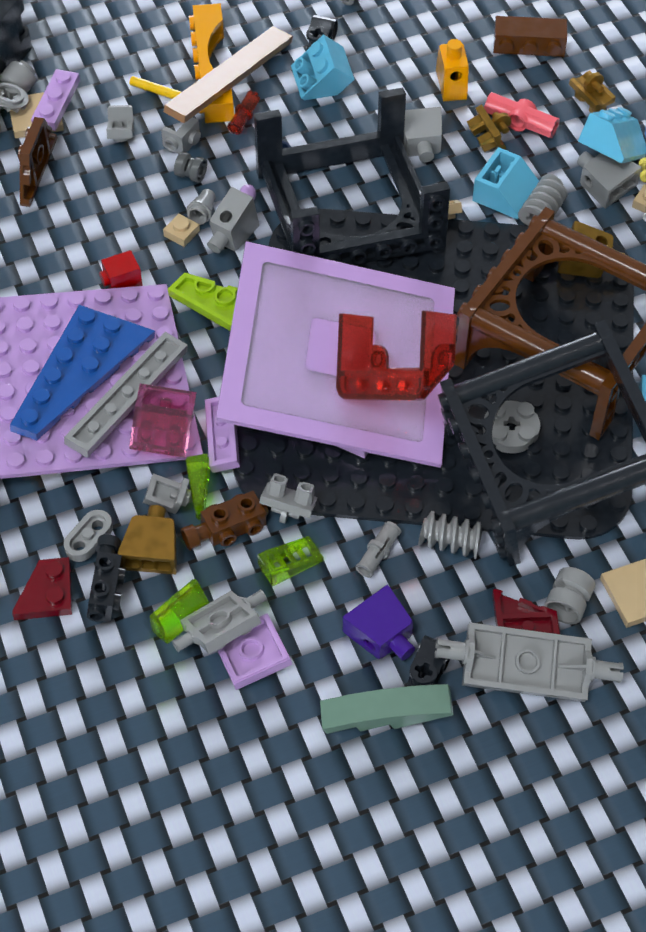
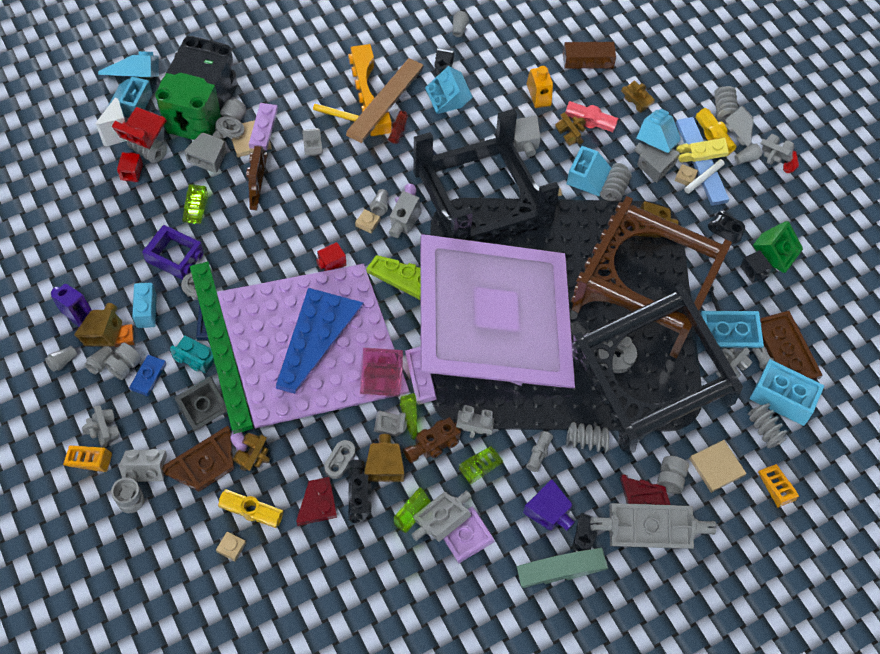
camera: 10 degrees left, 5 degrees up
light grey plate [64,332,188,458] -> none
light grey bracket [161,117,201,154] -> none
dark grey wheel [174,152,208,183] -> none
clear red windscreen [336,311,457,401] -> none

